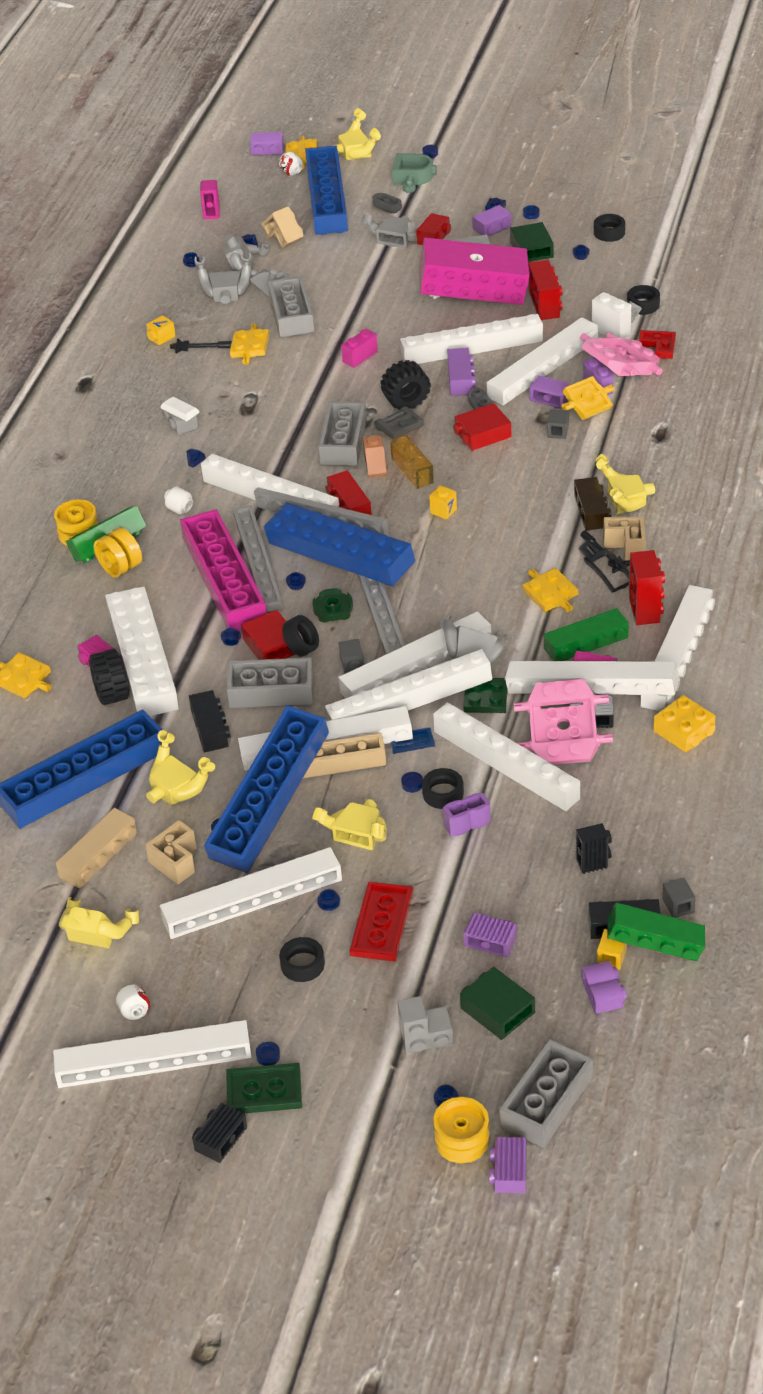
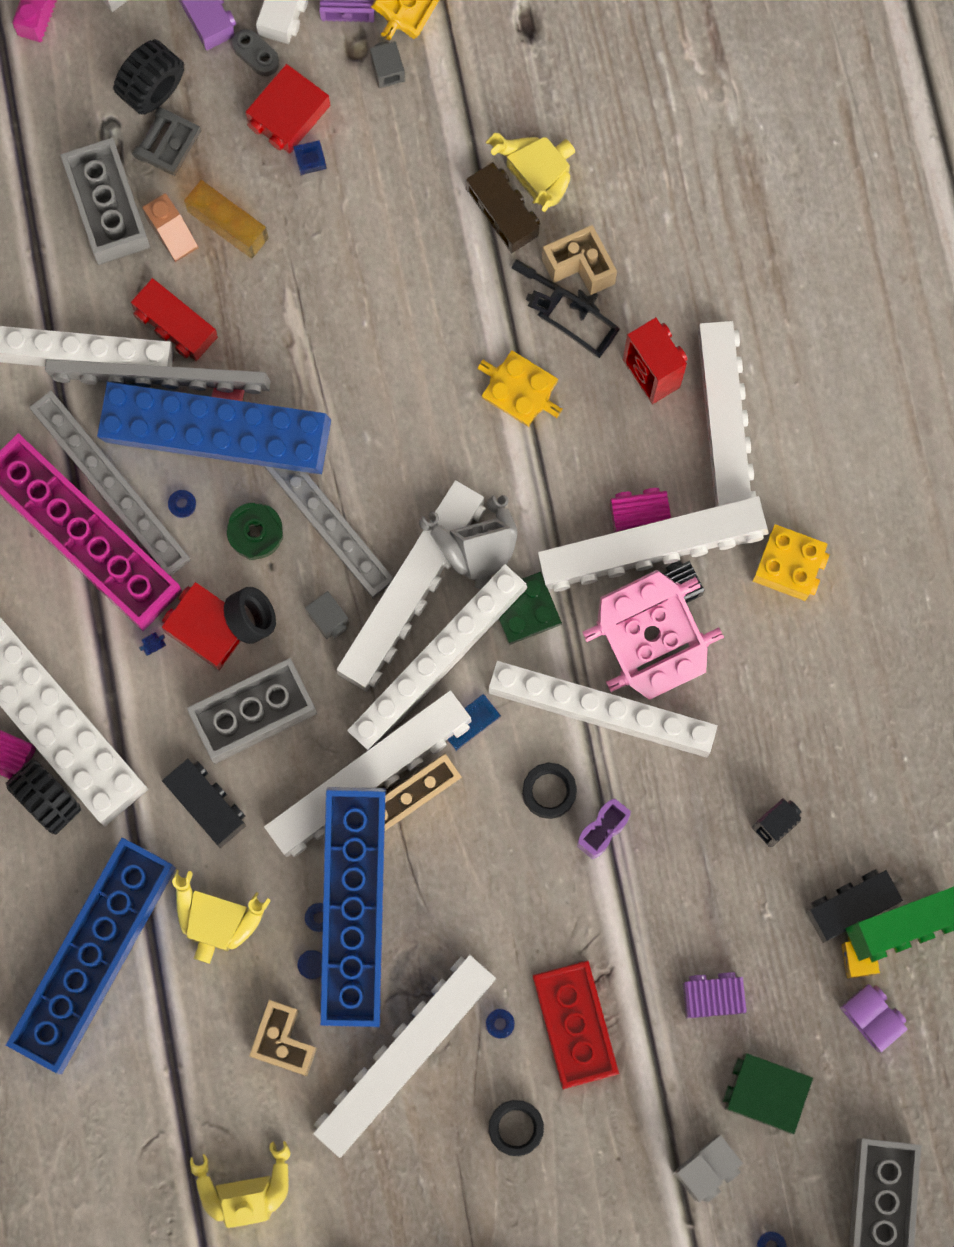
camera: 30 degrees left, 35 degrees up
tan brick [56,808,137,889] -> none
light yellow torso [312,799,387,850] -> none
clear blue tile [401,772,423,793] -> none
yellow brick [429,485,457,519] -> none
green brick [544,608,629,661] -> none
dark grey brick [662,877,695,918] -> none
none -> clear blue plate [293,140,327,175]

